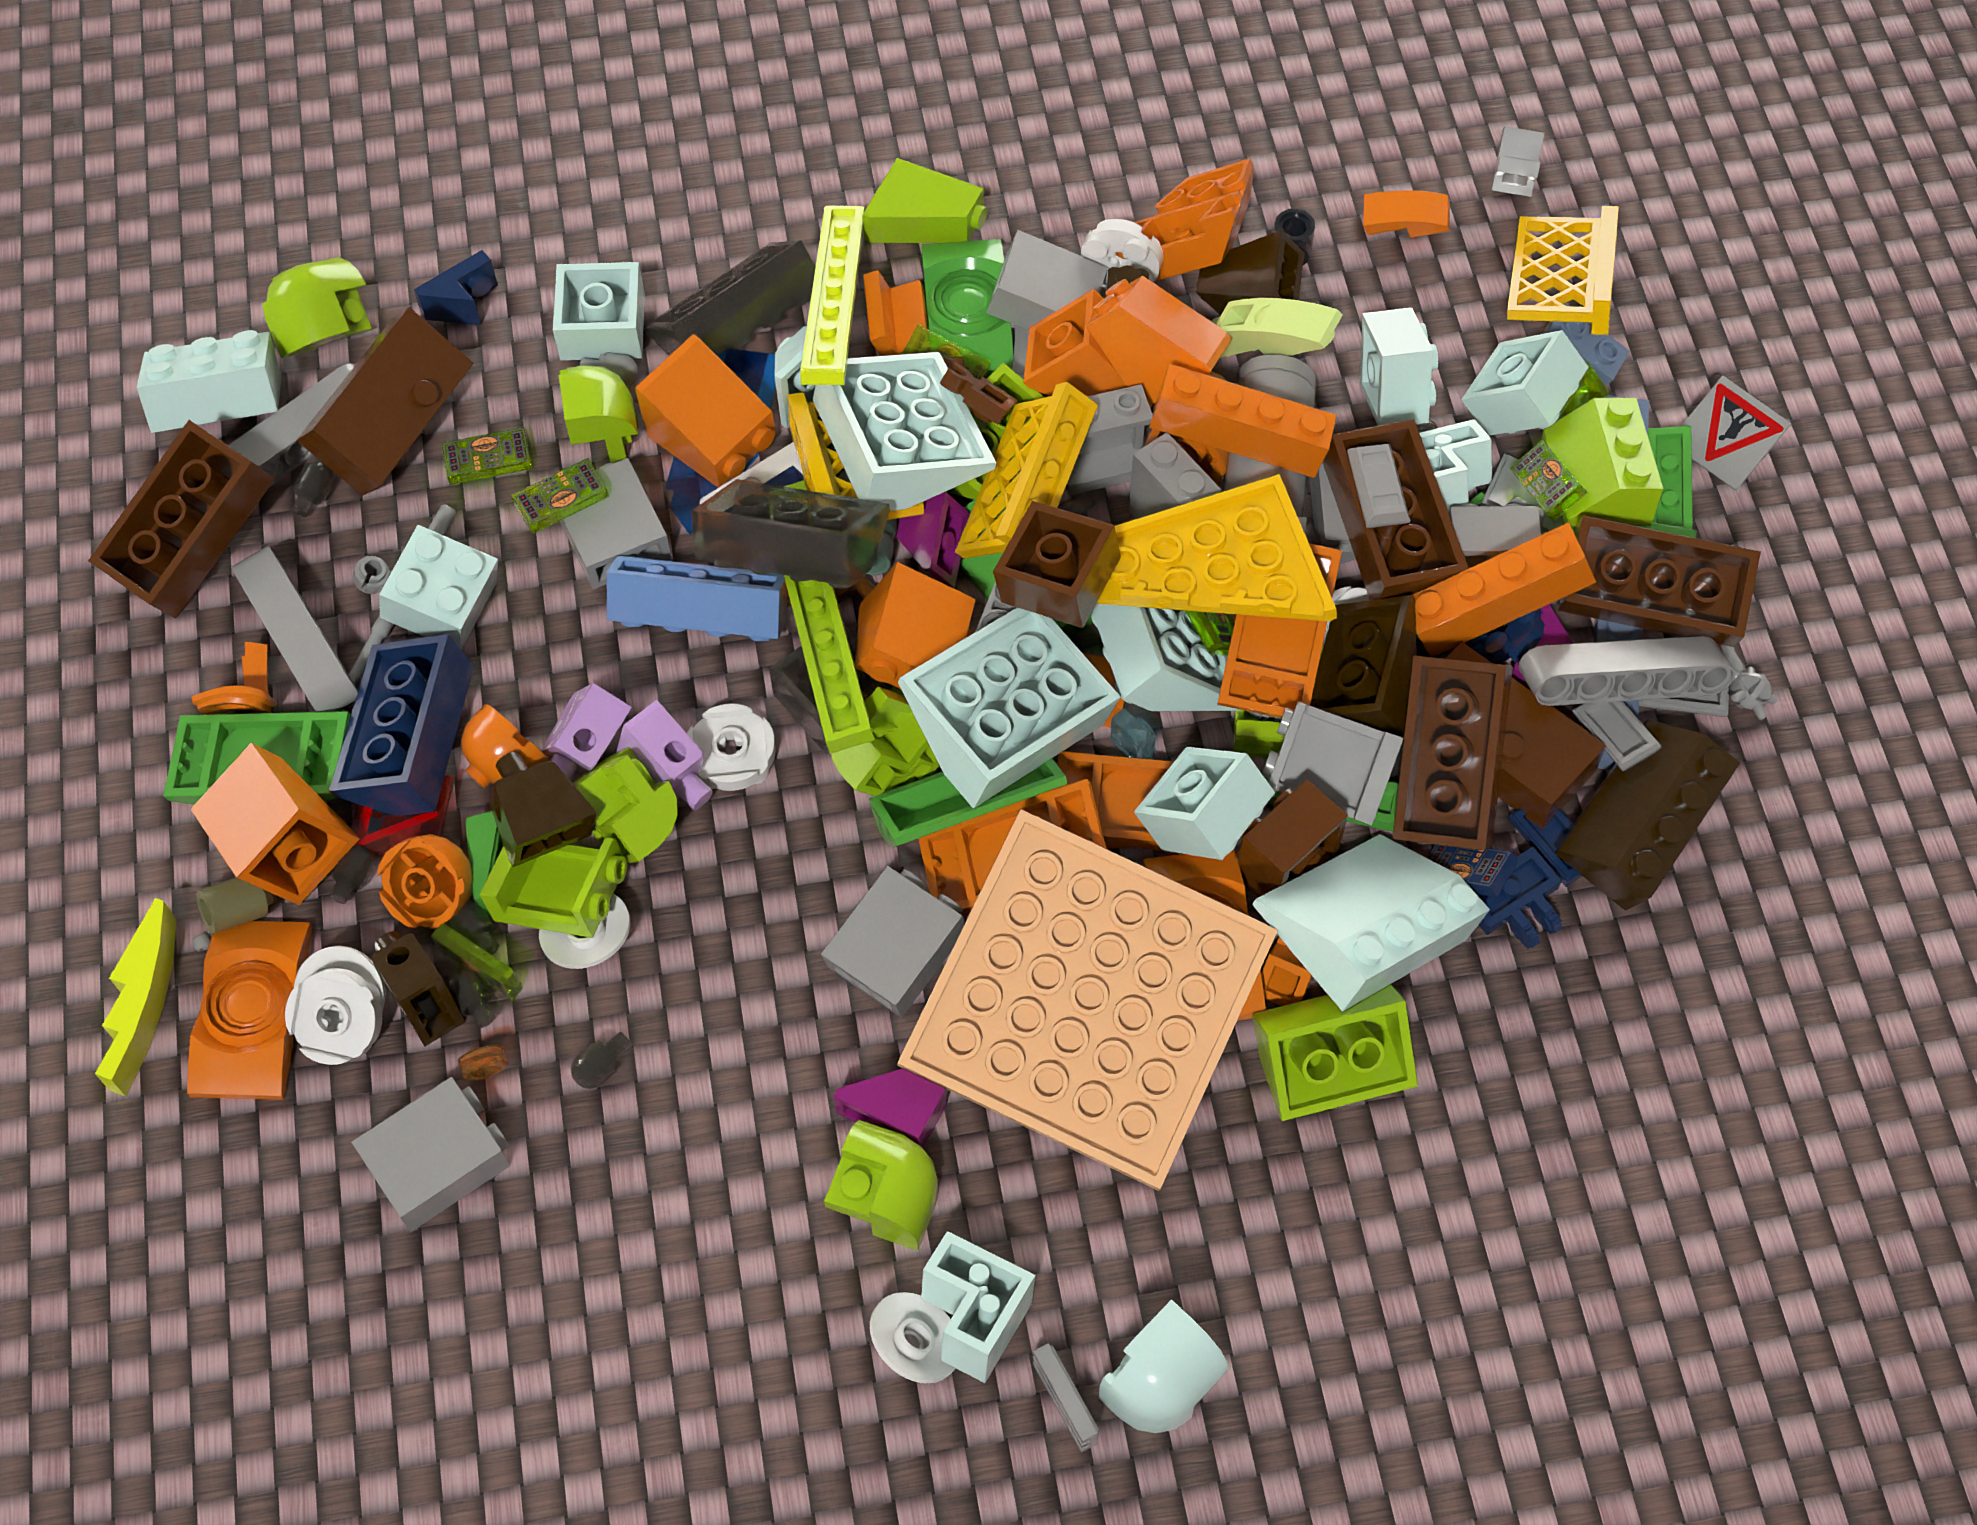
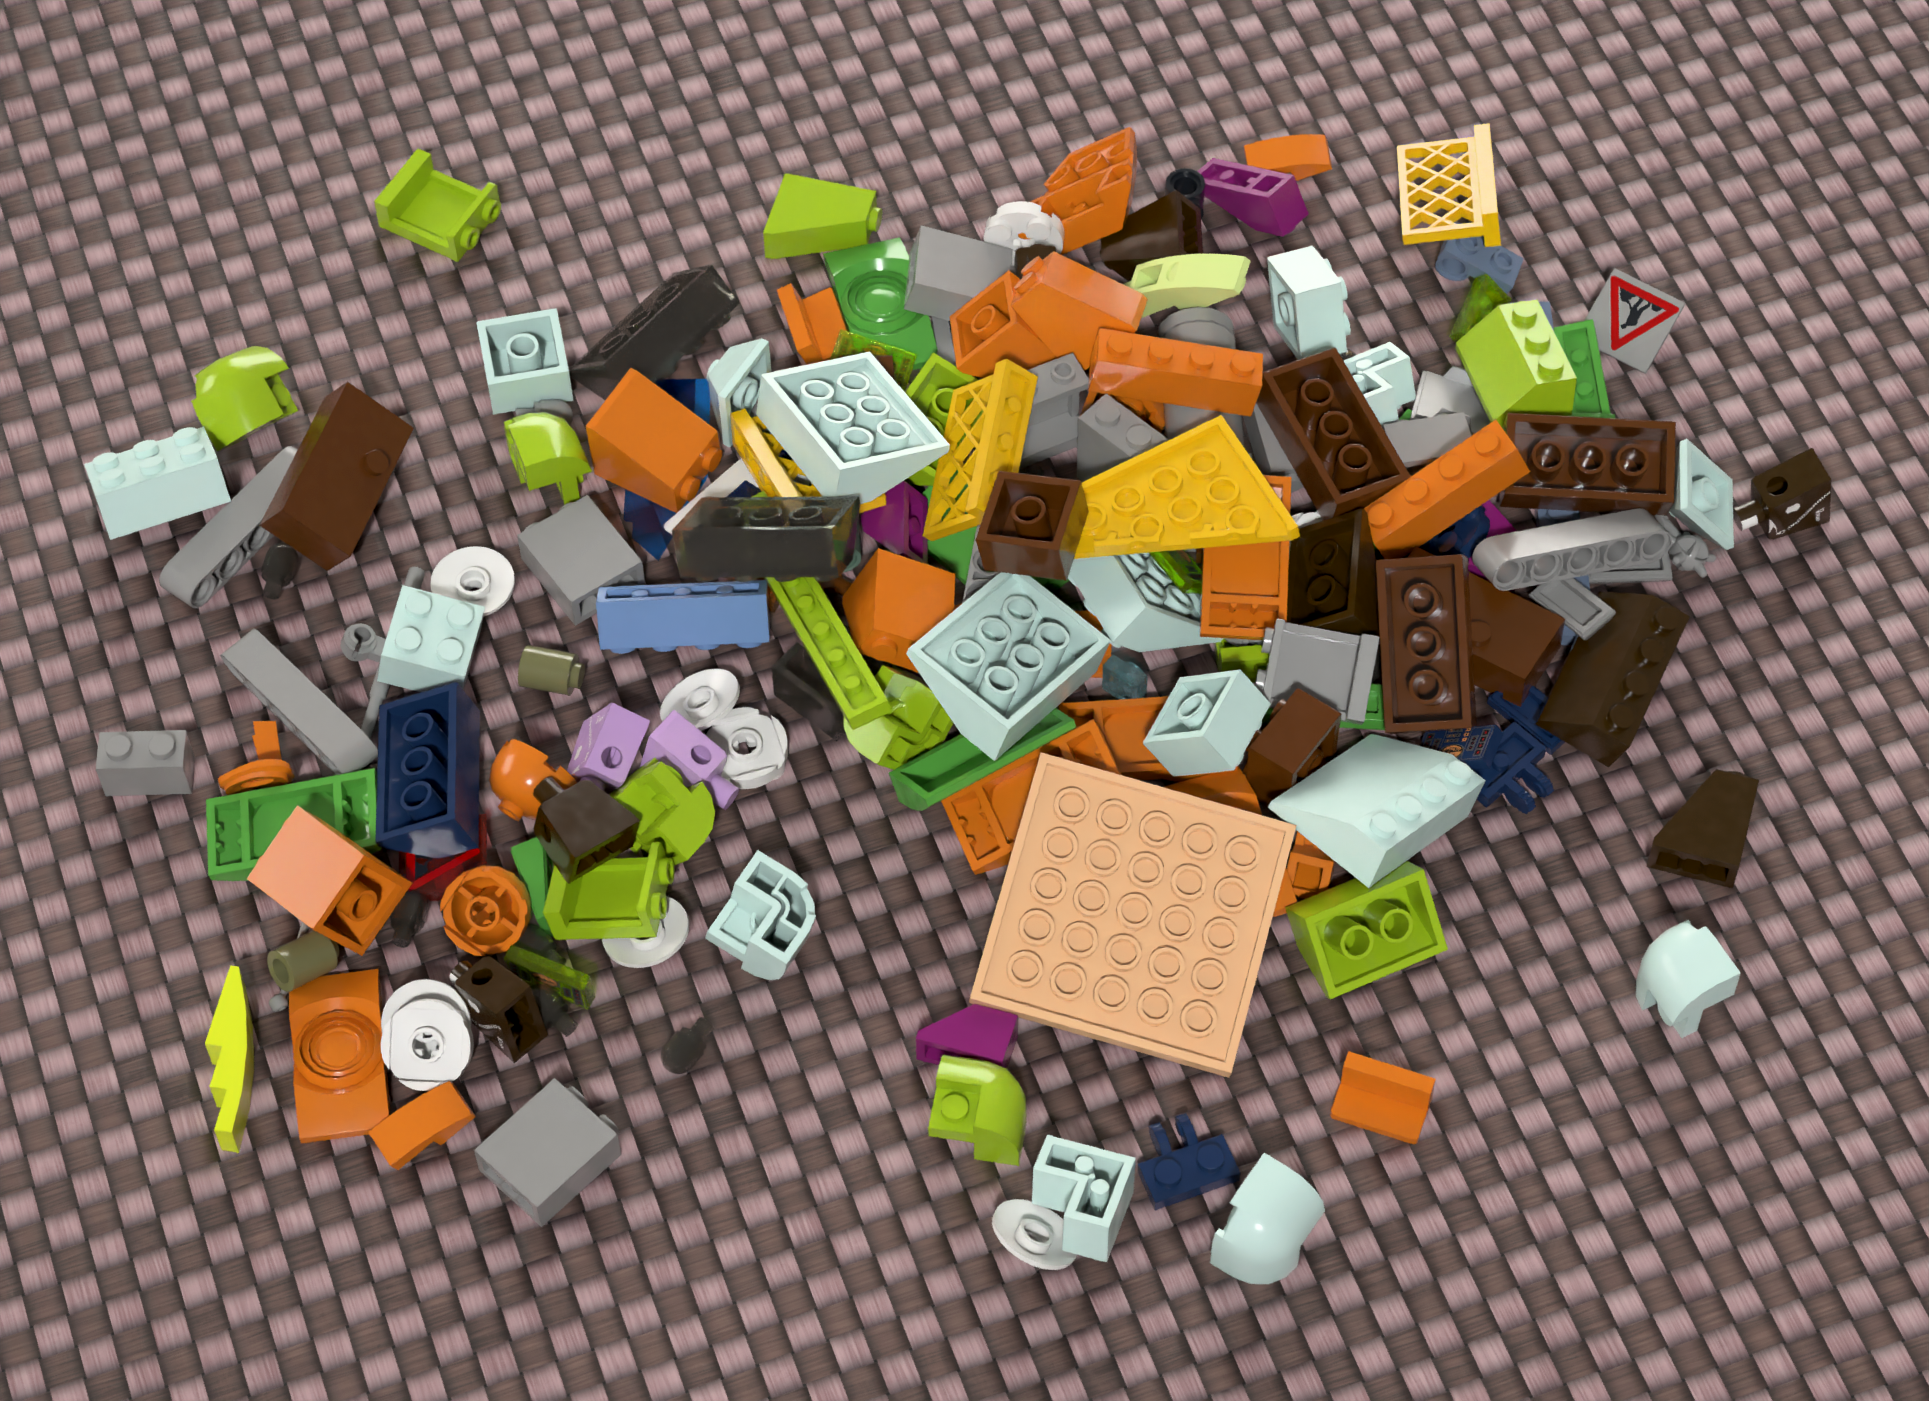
camera: 10 degrees left, 5 degrees down
reddish brown brick [88,419,275,619] -> none
dark blue slope [414,250,498,325] -> none
tile [442,427,533,485] -> none
clear orange tile [457,1045,508,1080] -> none
tile [511,458,609,534] -> none
neon yellow tile [800,206,864,385] -> none
light grey brick [821,866,965,1018] -> none
reddish brown plate [940,363,1018,425] -> none
light grey tile [1033,1343,1099,1453] -> none
light grey tile [1347,444,1410,528] -> none
light aqua brick [1461,330,1589,436] -> none
light grey brick [1491,126,1544,197] -> none
tile [1509,440,1588,521] -> none
none -> light grey brick [96,730,195,796]
none -> orange slope [368,1081,476,1170]
none -> lime panel [374,148,501,262]
none -> white dish [430,546,515,617]
none -> olive brick [518,645,585,696]
none -> white dish [660,669,740,731]
none -> light aqua brick [705,850,816,980]
none -> dark blue hinge [1137,1113,1240,1211]
none -> magenta slope [1197,158,1309,237]
none -> orange panel [1330,1051,1436,1144]
none -> light aqua brick [1636,919,1741,1038]
none -> dark brown slope [1646,769,1759,888]
none -> light aqua slope [1669,439,1734,550]
none -> dark brown torso [1733,448,1831,540]

